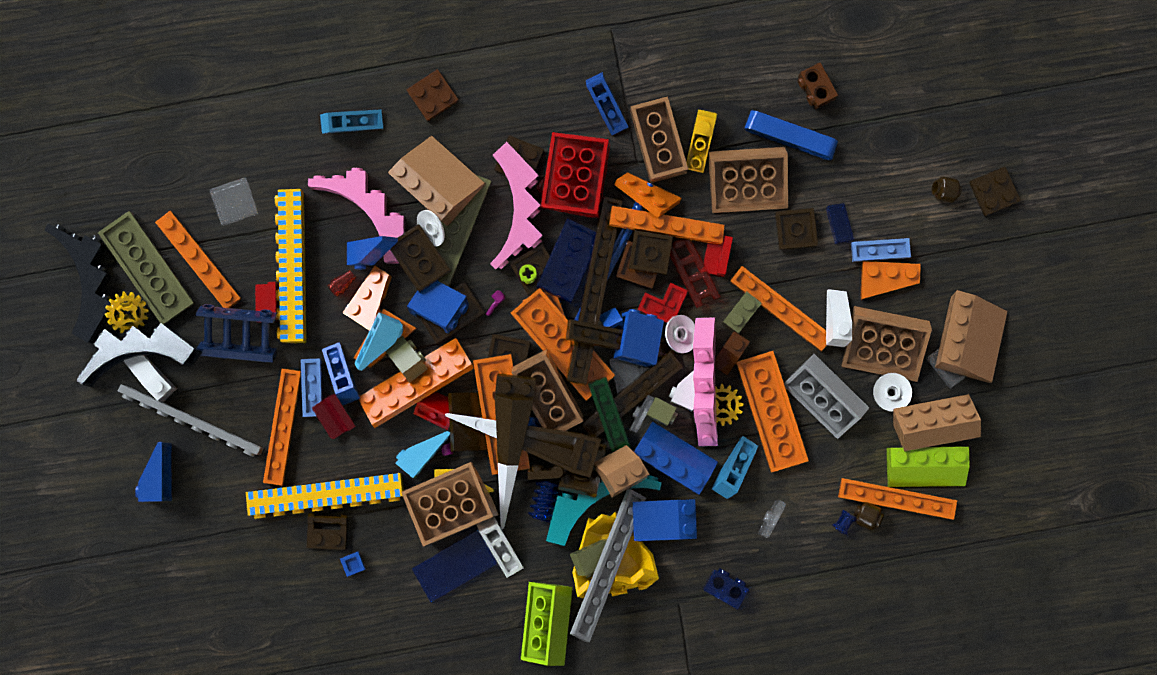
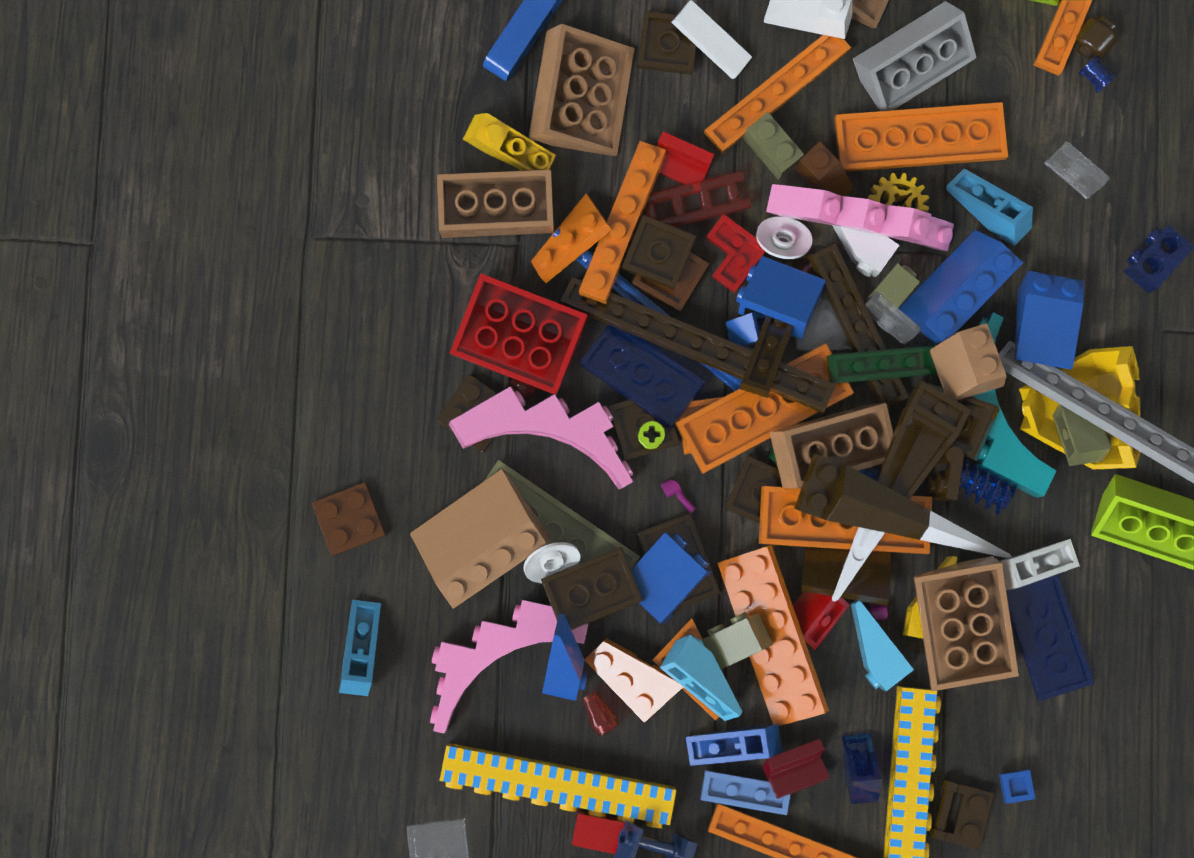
camera: 85 degrees left, 0 degrees up
blue slope [586,72,628,135] -> none
none -> white tile [671,0,752,79]
none -> clear blue slope [842,733,882,804]

